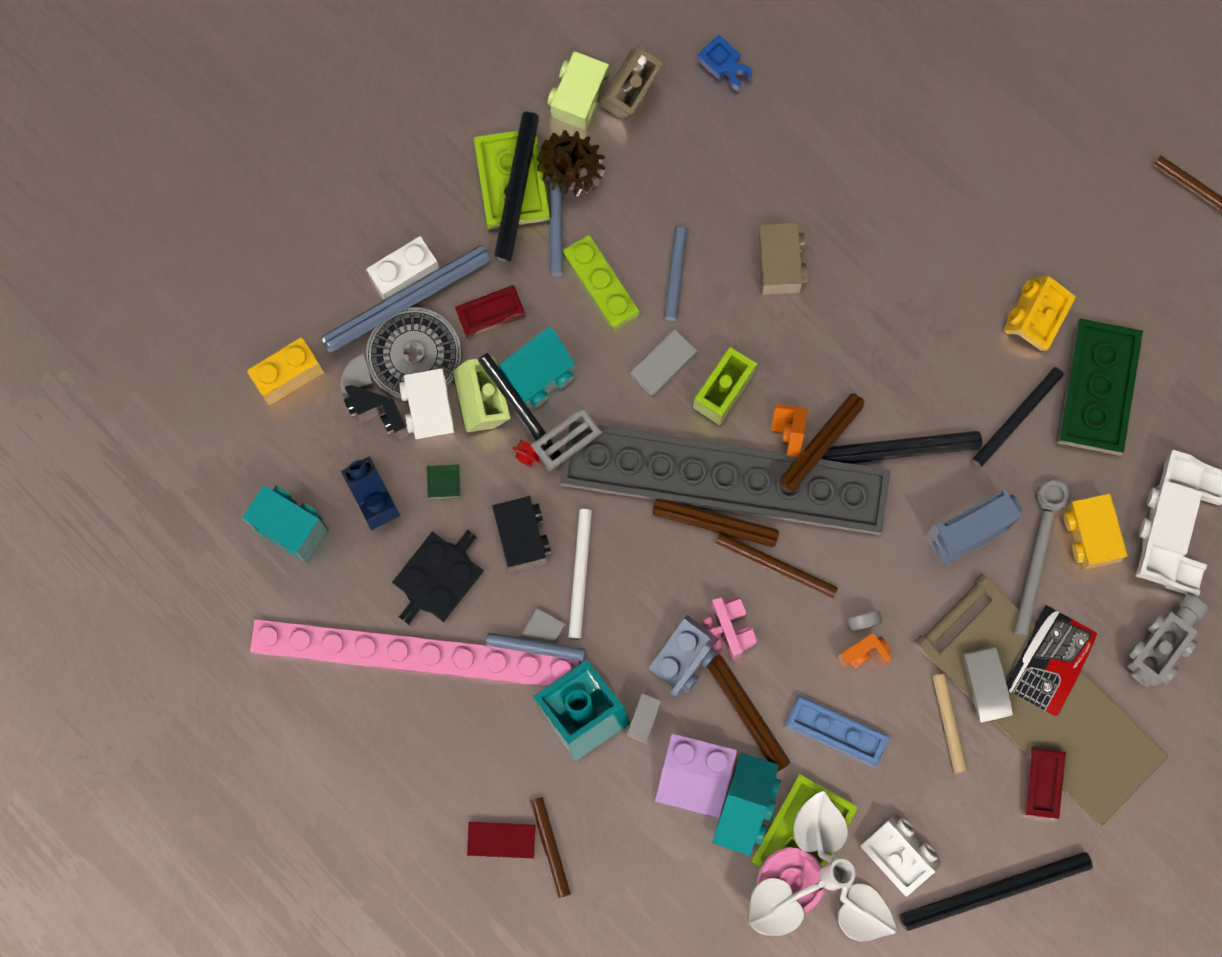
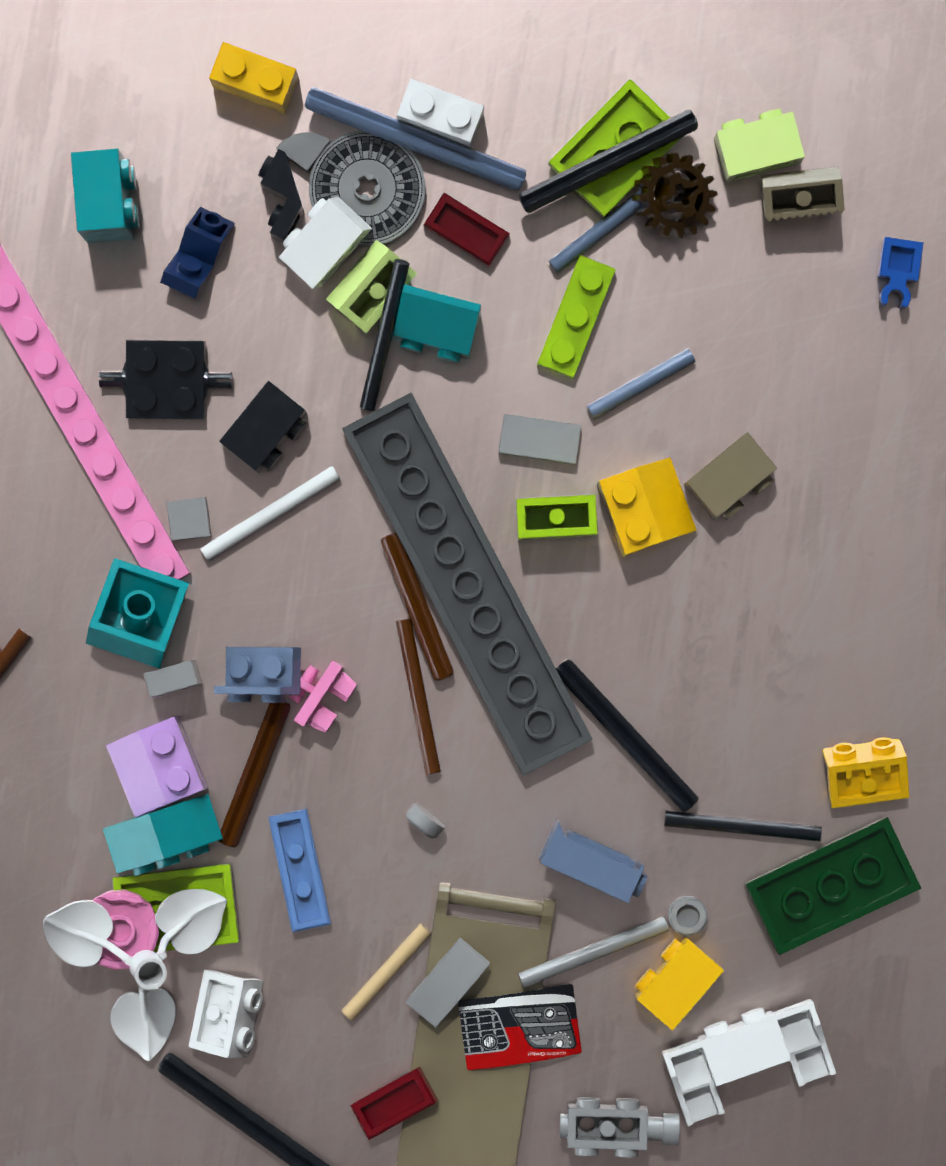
camera: 55 degrees right, 10 degrees up
clear green tile [427,464,461,500] -> none
sand blue bar [486,633,586,662] -> none
red plate [512,439,540,467] -> none
light grey tile [530,407,602,472] -> none
orange bracket [771,404,808,458] -> none
reddish brown axle [780,393,864,492] -> none
orange bracket [837,632,892,669] -> none
none -> yellow slope [597,457,697,557]

